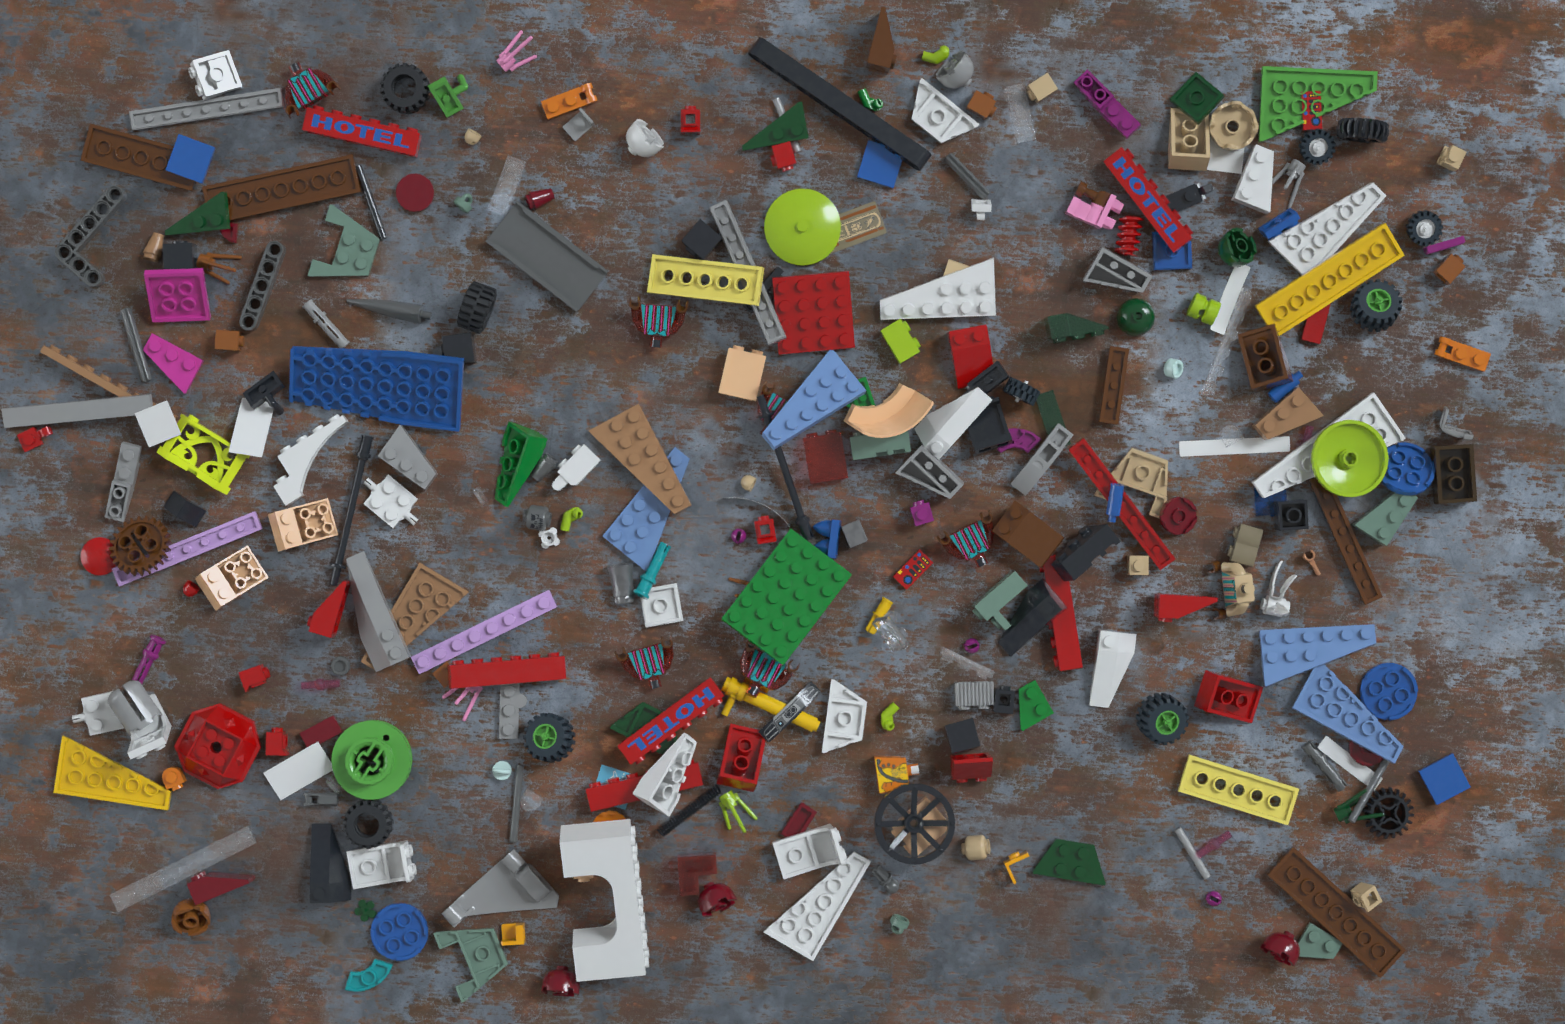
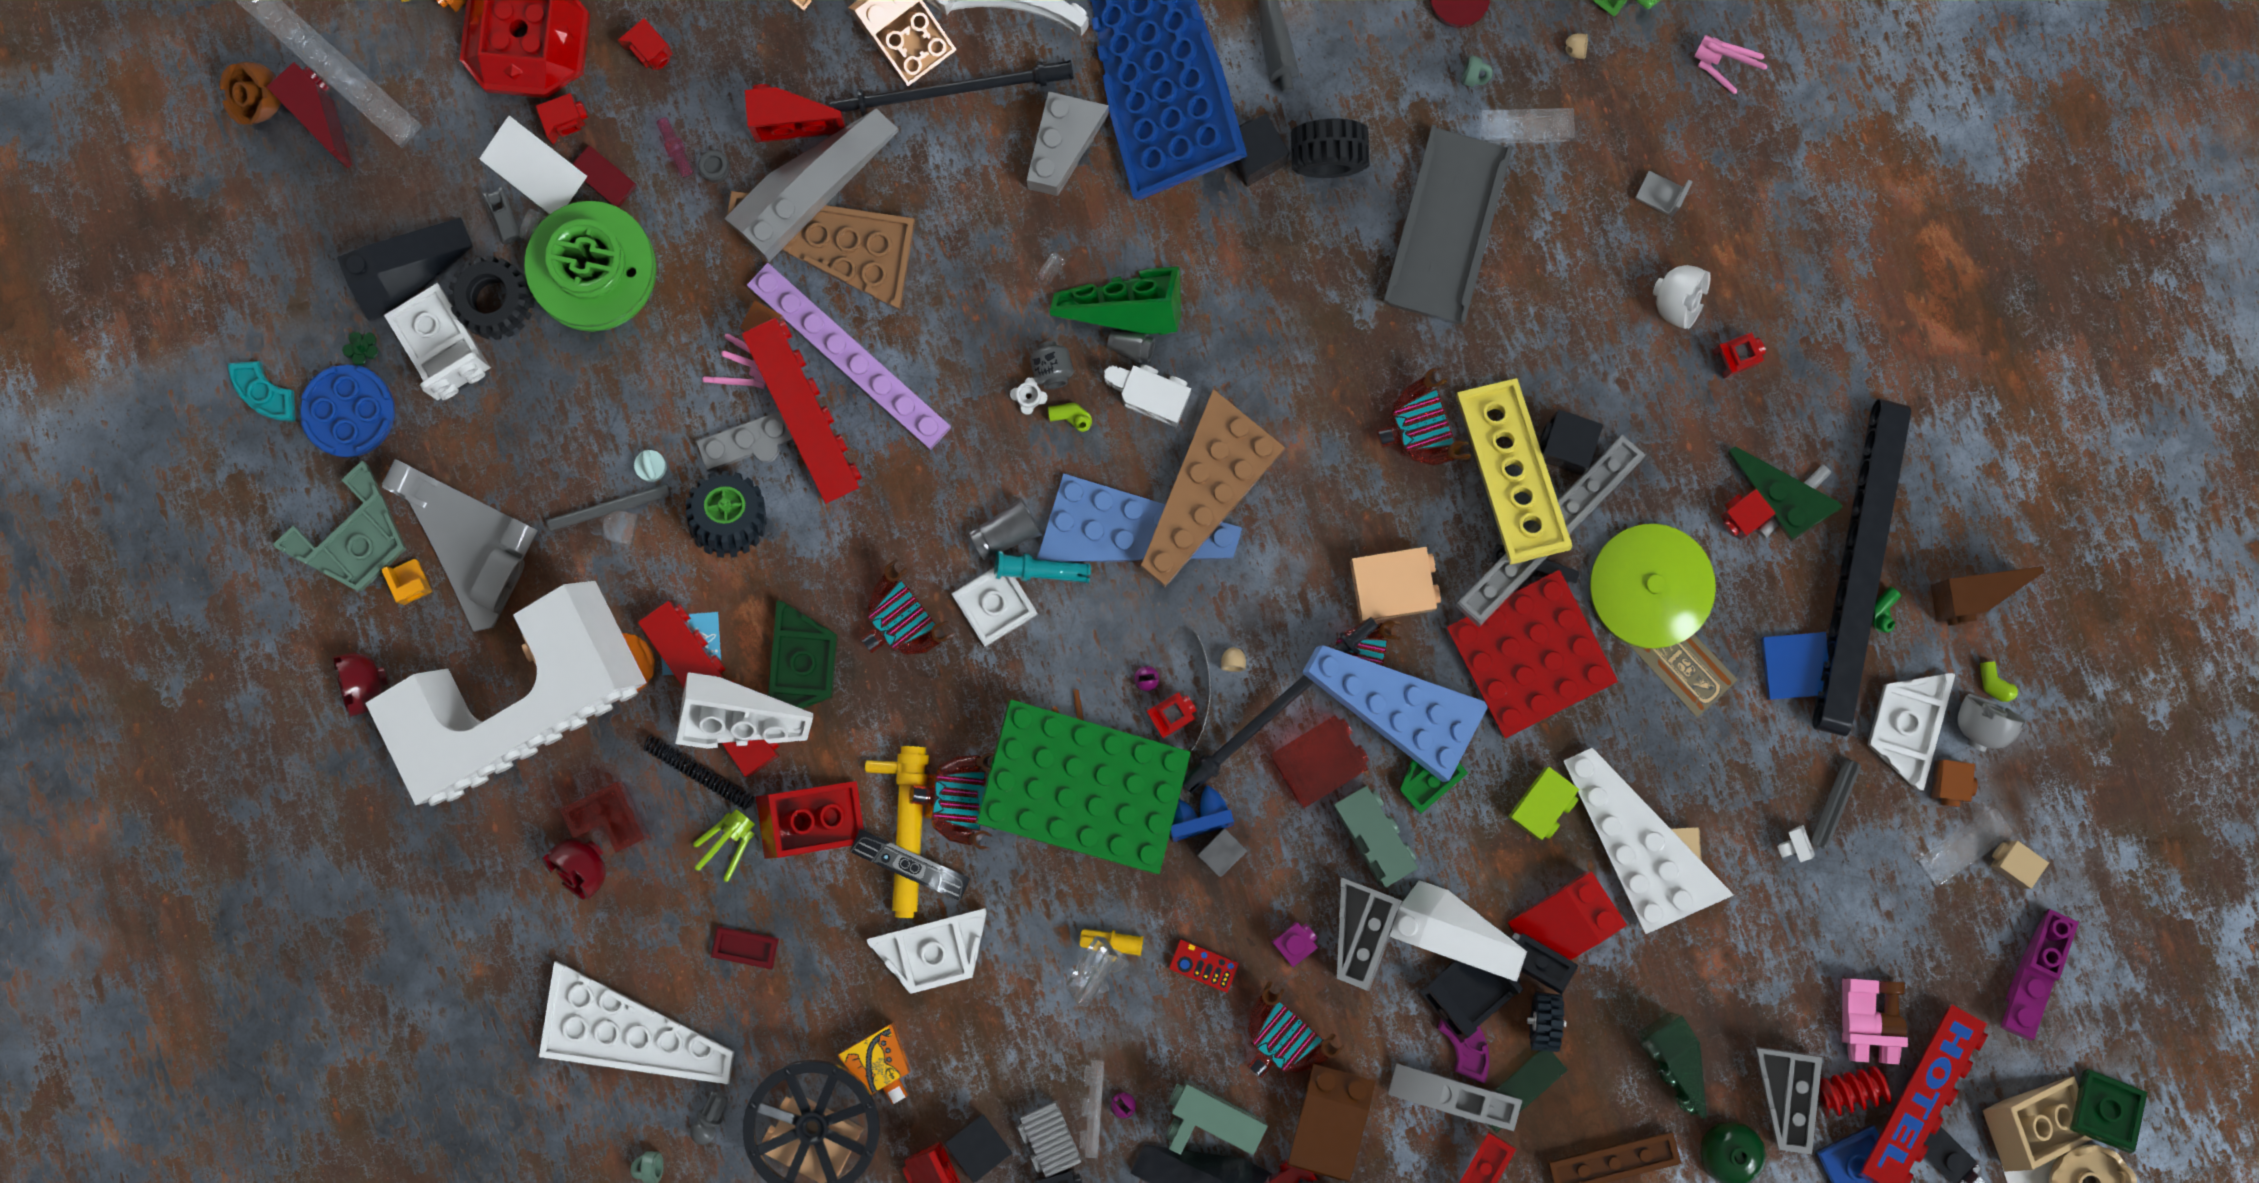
camera: 65 degrees right, 5 degrees down
white plate [363,474,419,529] -> none
dark red cone [525,188,555,210] -> none
orange plate [541,83,598,120] -> none
red brick [617,677,724,765] -> none
white bracket [772,824,847,879] -> none
light nougat panel [844,383,934,438] -> none
lime arm [881,702,900,731] -> none

